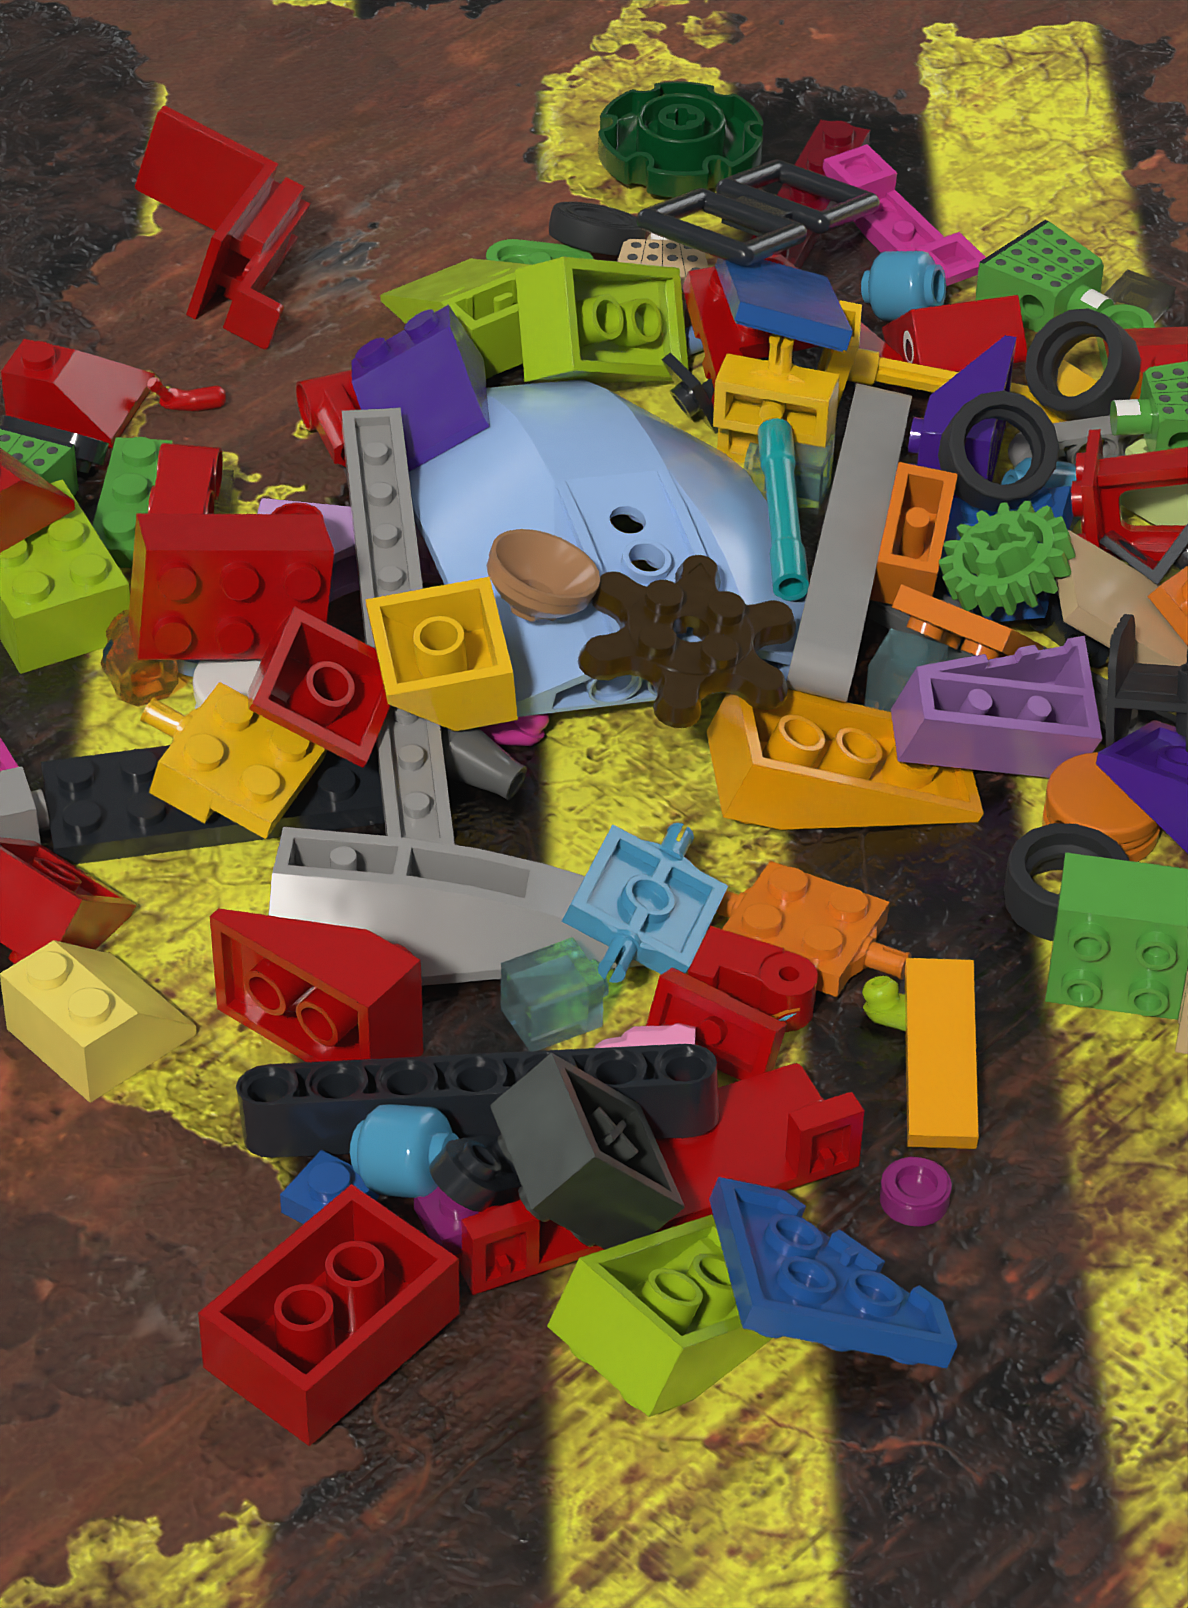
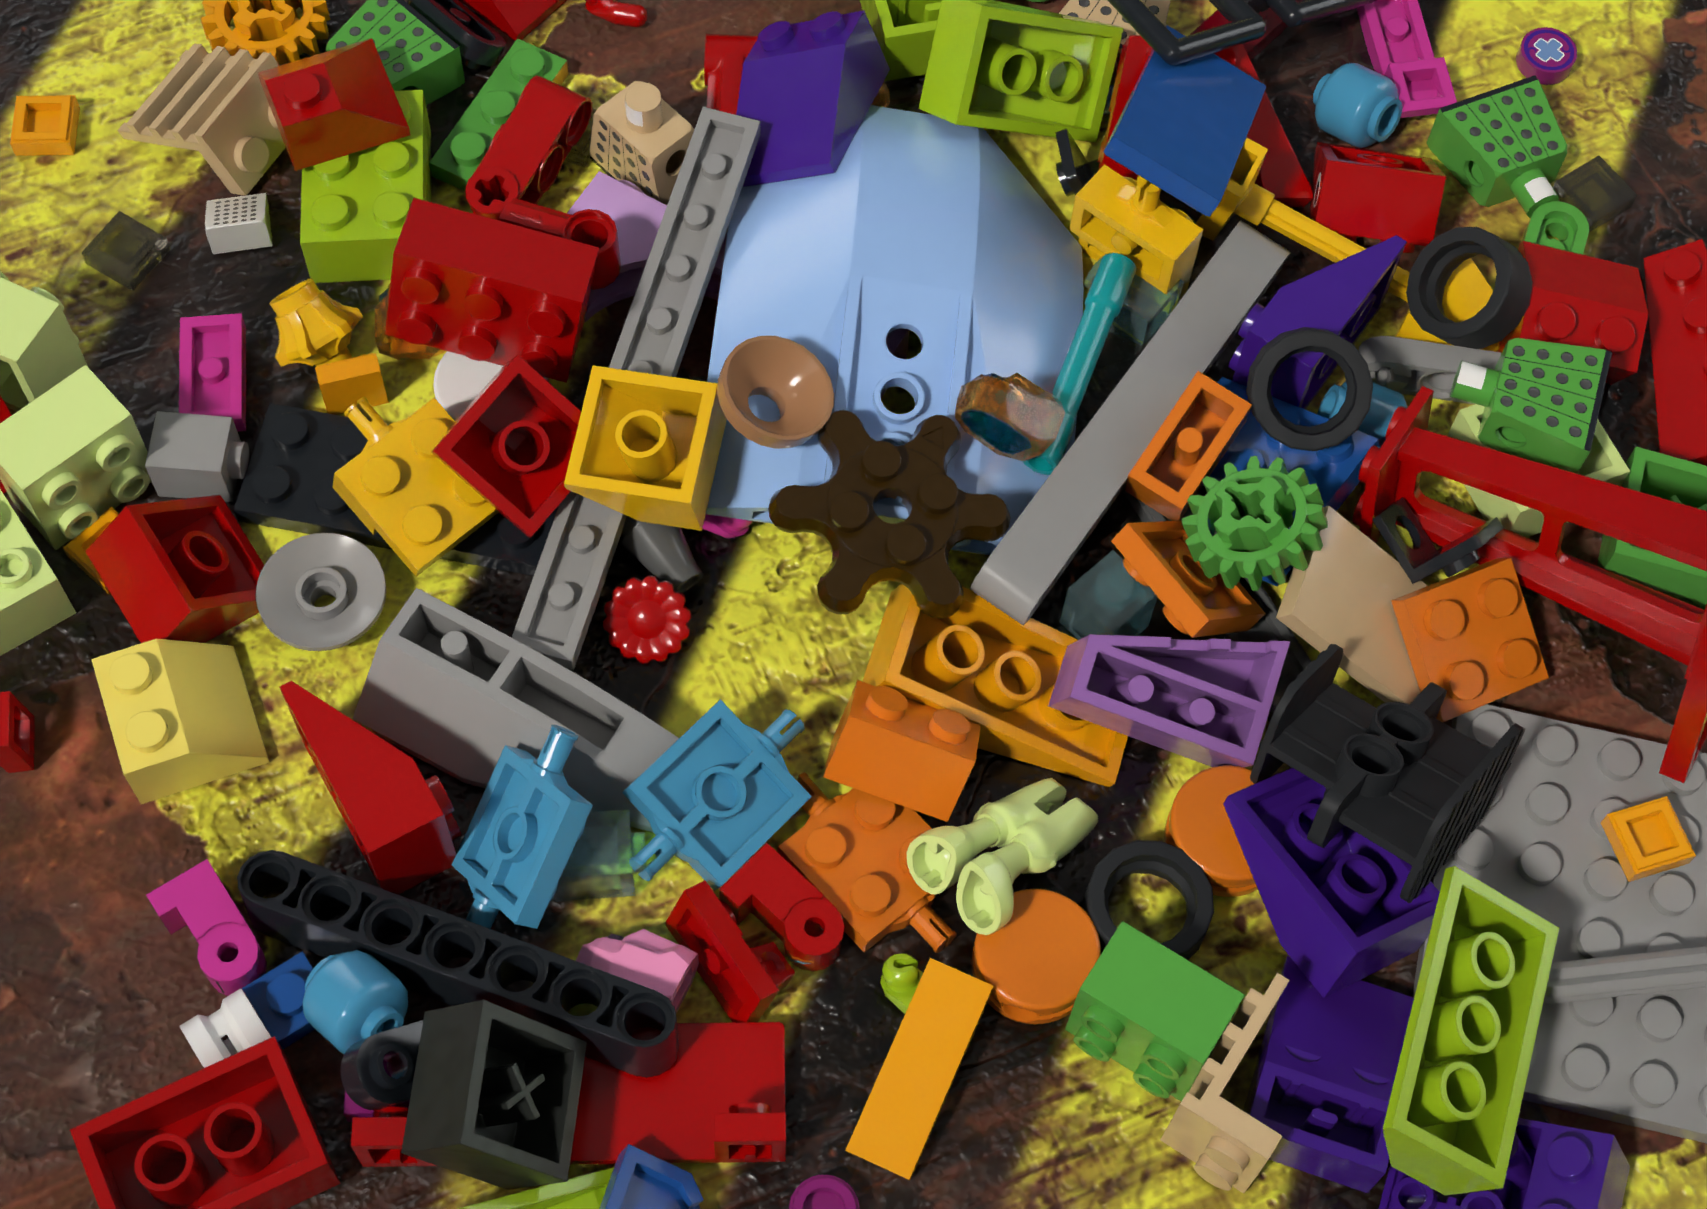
camera: 20 degrees right, 20 degrees up
none -> dark pink leg [146,859,267,996]
none -> white wheel [179,988,271,1068]
none -> light grey dish [256,533,386,651]
none -> yellow rock [269,278,363,367]
none -> light orange tile [315,353,389,415]
none -> dark azure plate [452,725,593,929]
none -> tan torso [590,81,694,205]
none -> red piece [603,575,691,664]
none -> orange brick [823,680,981,822]
none -> yellowish green piece [906,778,1098,936]
none -> clear orange rock [955,373,1065,461]
none -> orange head [971,889,1101,1024]
none -> tile [1516,27,1577,85]

